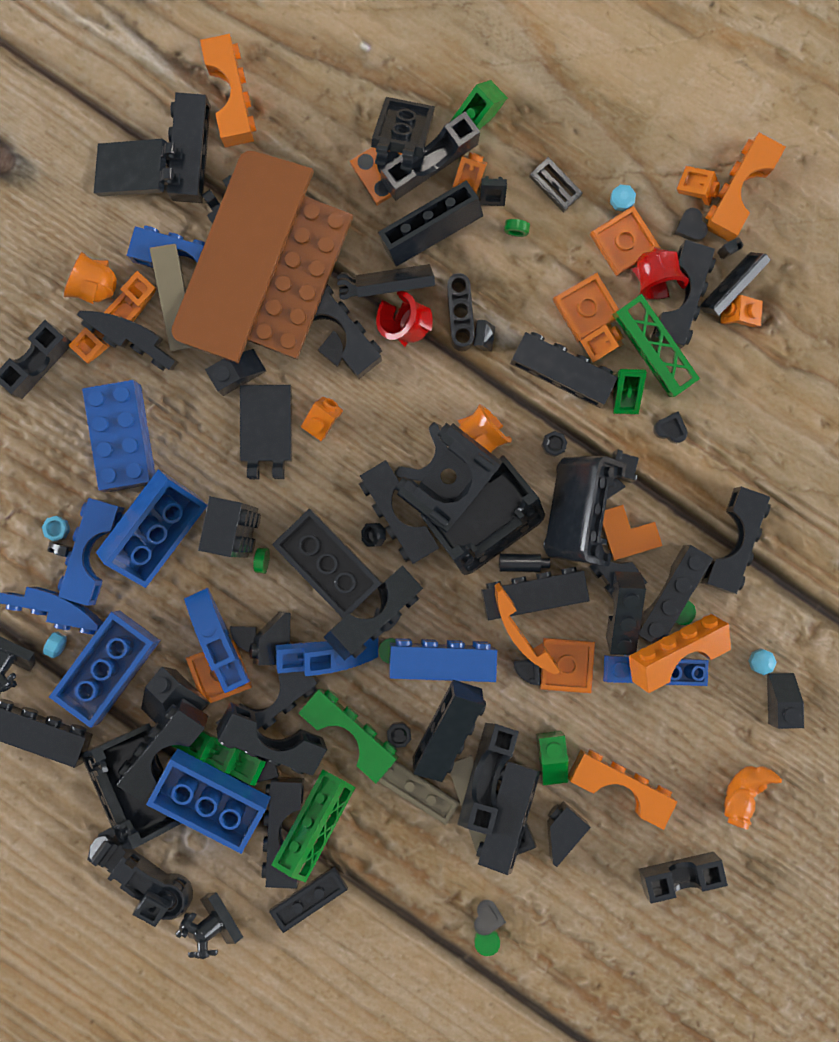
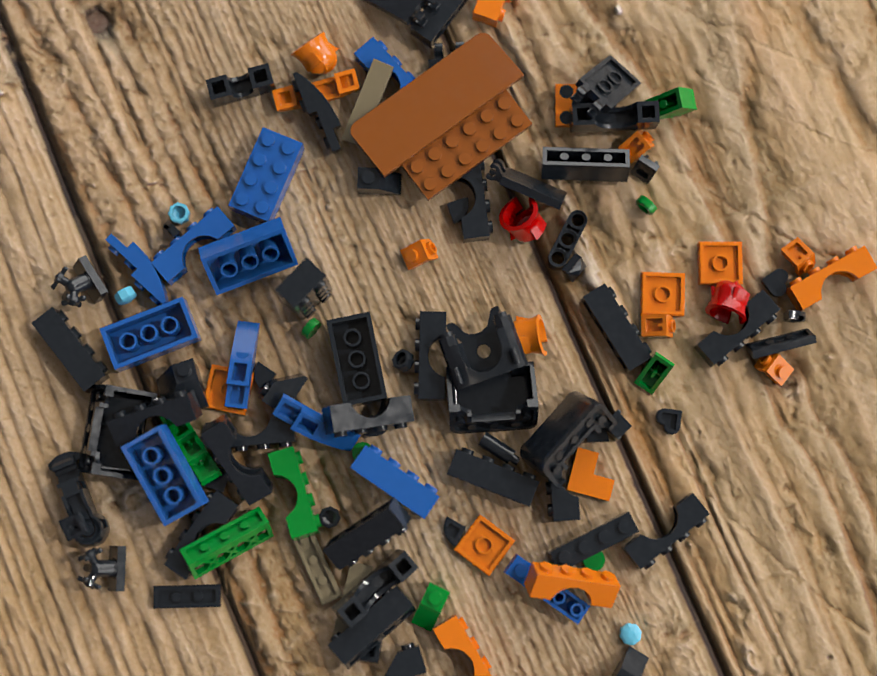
camera: 30 degrees right, 5 degrees down
black tile [240,385,292,480] -> none
orange slope [495,583,560,675] -> none
tile [529,157,583,213] -> none
black tile [541,431,568,457] -> none
black arch [606,571,646,655] -> none
medium azure tile [610,184,636,211] -> none
green fence [612,294,700,397] -> none

